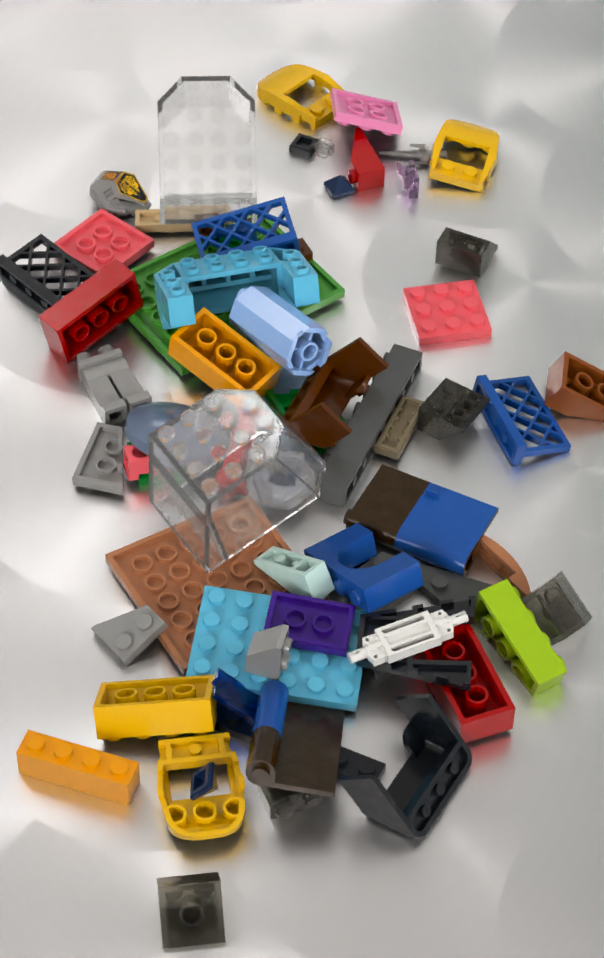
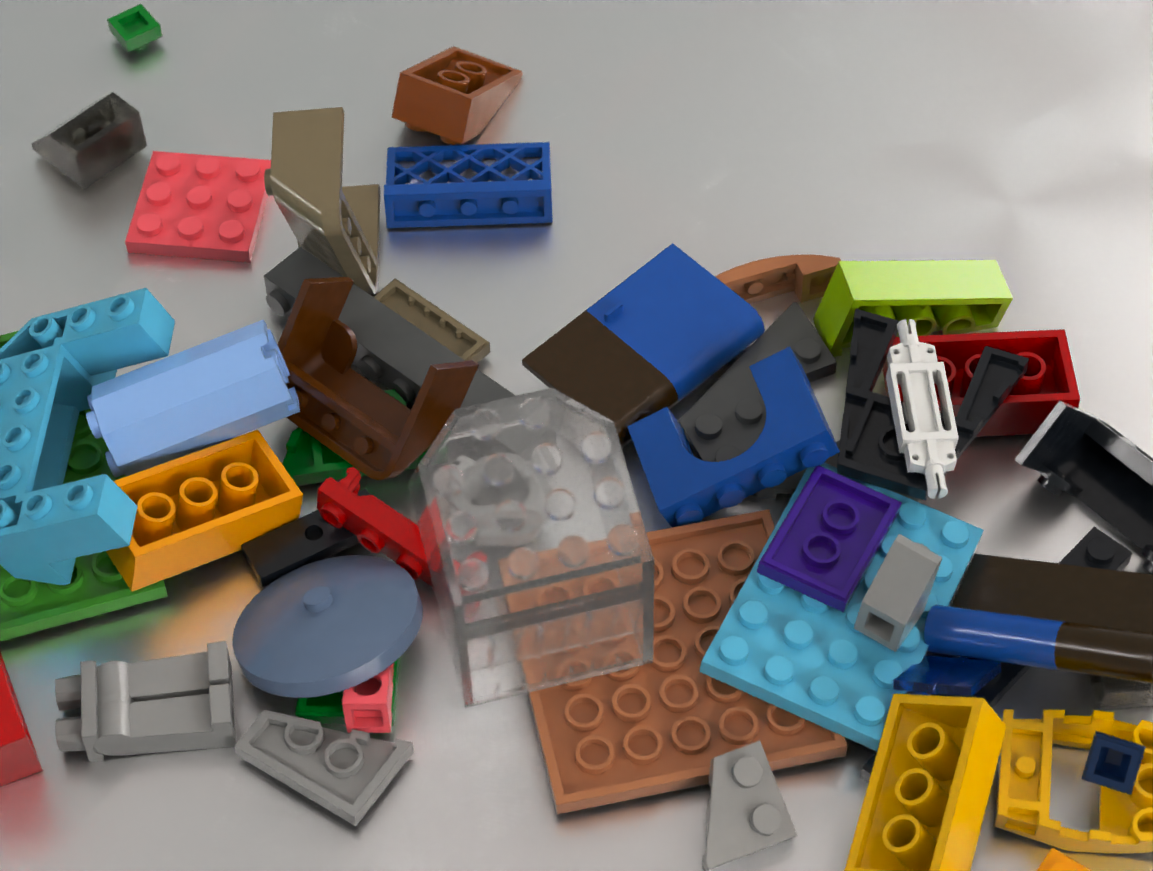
camera: 70 degrees left, 5 degrees up
light aqua slope [253,546,335,599] -> none
clear smoke slope [417,378,490,440] -> none
clear smoke slope [521,571,592,646] -> none
none -> green plate [107,4,163,53]
none -> dark tan windscreen [264,107,380,295]

